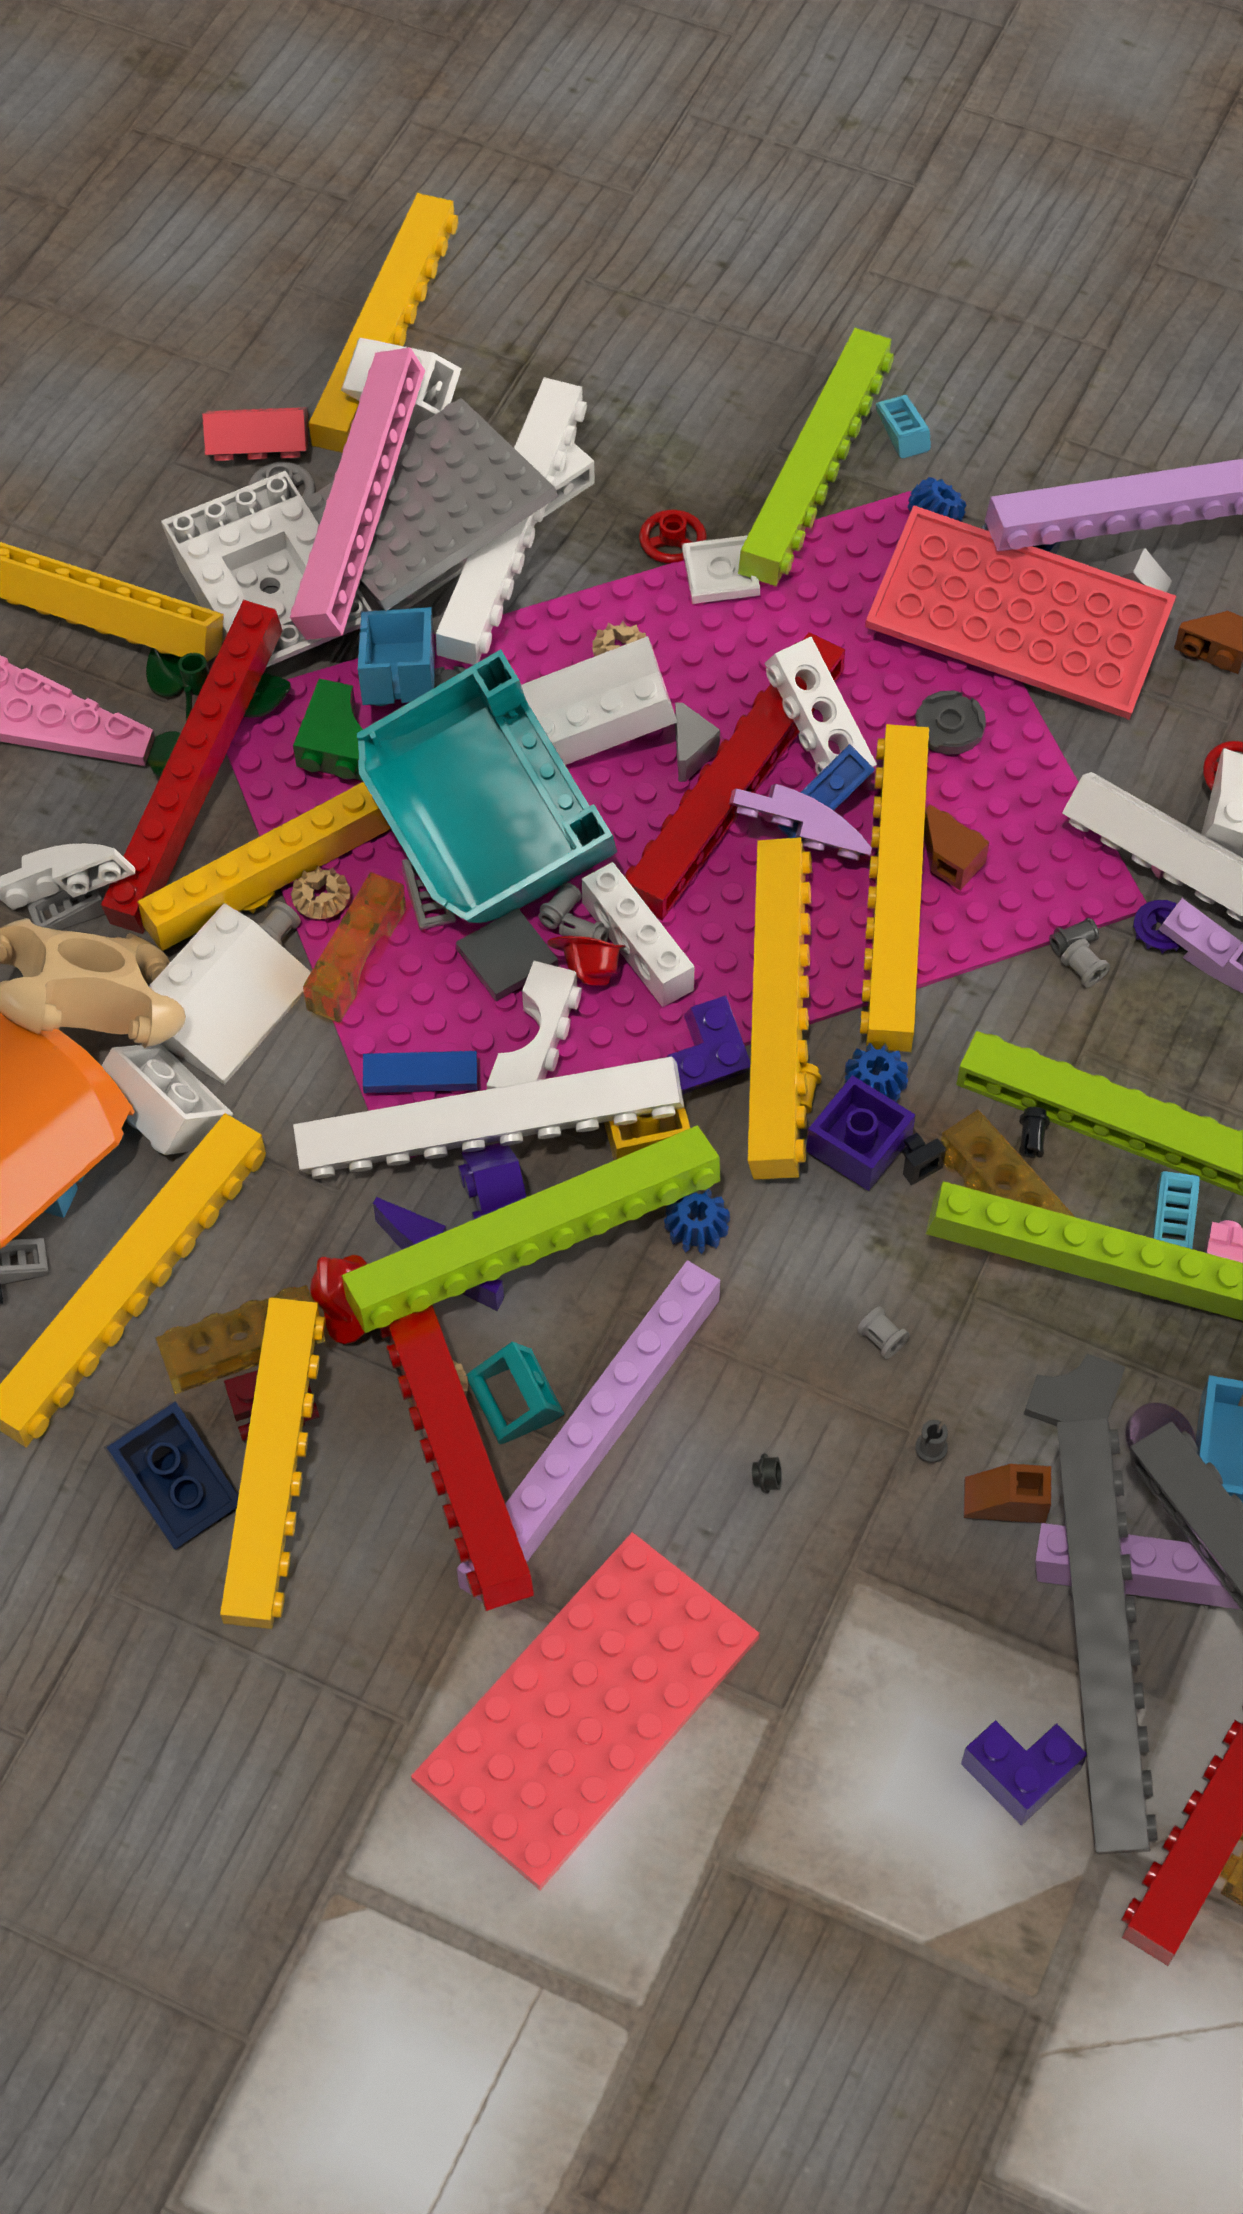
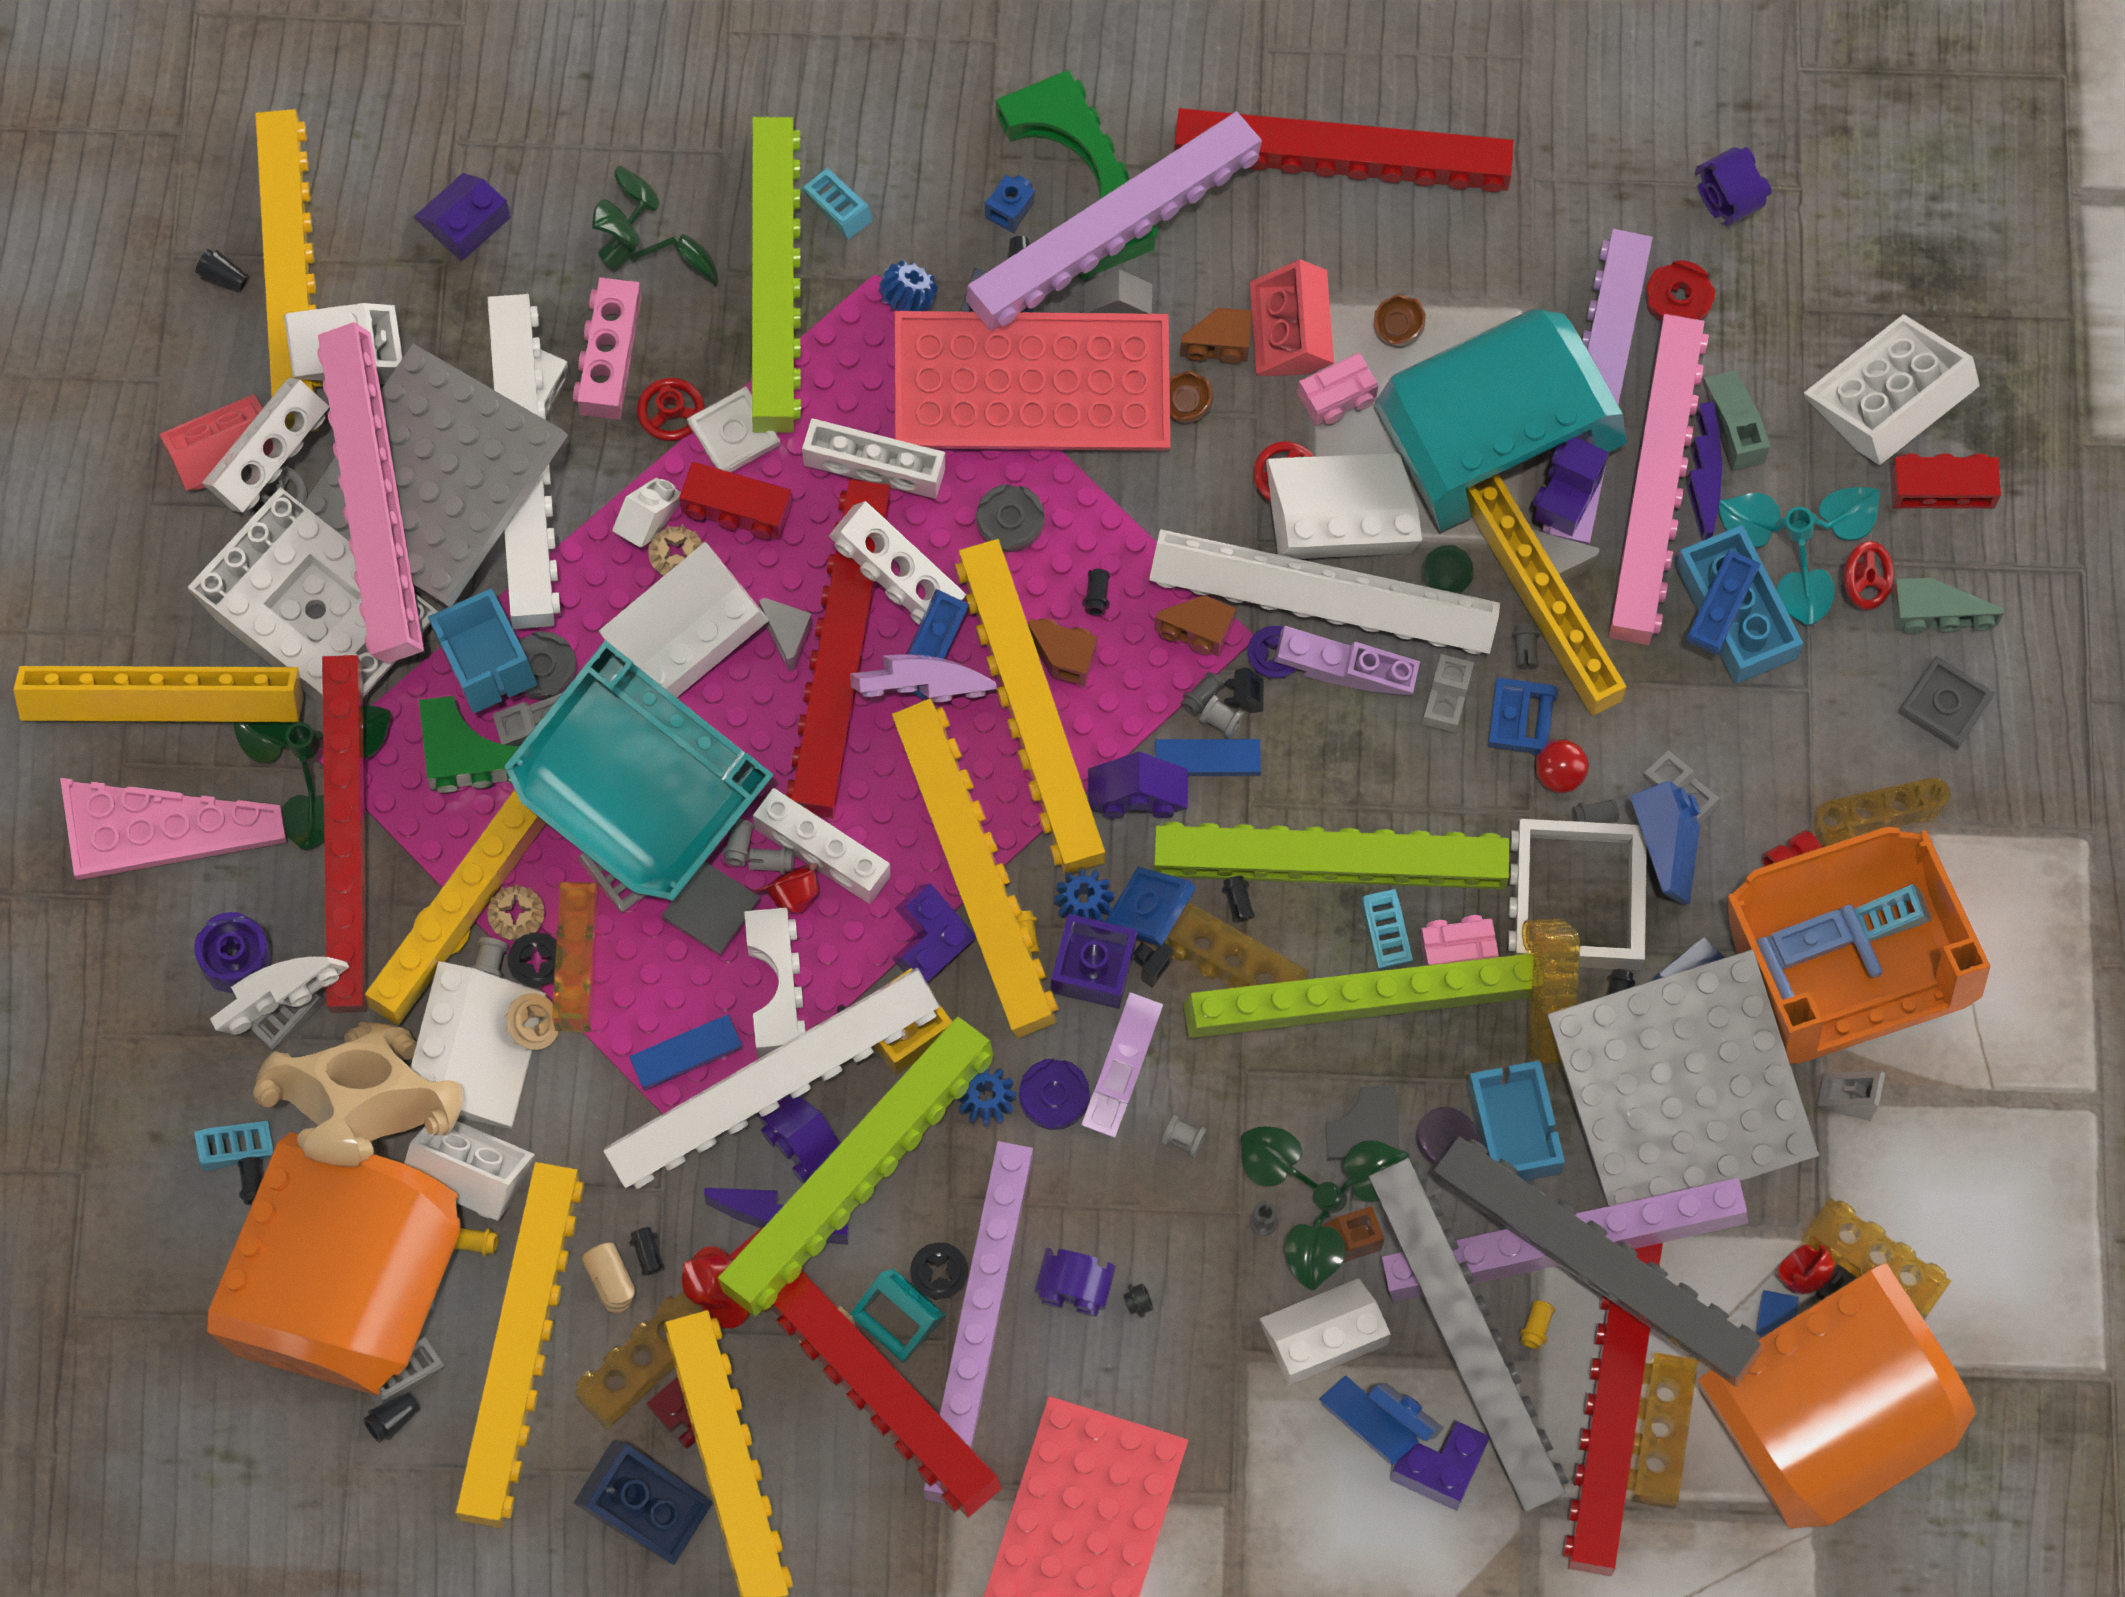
camera: 25 degrees left, 10 degrees up
none -> dark purple brick [194,912,271,993]
none -> black cone [195,249,249,293]
none -> white brick [202,378,329,512]
none -> dark purple slope [414,173,510,262]
none -> yellow pin [453,1228,499,1257]
none -> tan gear [504,993,560,1050]
none -> black gear [508,932,565,989]
none -> bright pink brick [573,277,642,420]
none -> tan arm [582,1242,635,1314]
none -> dark green plant [592,166,718,287]
none -> white slope [612,478,681,548]
none -> black pin [629,1227,665,1276]
none -> red brick [679,461,792,540]
none -> white brick [802,418,945,499]
none -> black gear [910,1242,968,1301]
none -> blue brick [985,175,1035,233]
none -> green arch [996,70,1158,280]
none -> dark purple tile [1019,1059,1090,1130]
none -> dark purple brick [1035,1248,1116,1317]
none -> lavender slope [1081,992,1163,1138]
none -> black pin [1082,569,1110,616]
none -> dark purple brick [1088,751,1188,819]
none -> blue plate [1105,866,1196,946]
none -> dark orange slope [1155,595,1236,656]
none -> blue tile [1155,739,1261,776]
none -> dark orange hair [1169,371,1213,423]
none -> black tile [1224,668,1264,714]
none -> dark green plant [1240,1126,1410,1291]
none -> white slope [1259,1278,1391,1386]
none -> blue tile [1319,1375,1419,1465]
none -> blue plate [1368,1383,1444,1441]
none -> yellow pin [1519,1300,1556,1350]

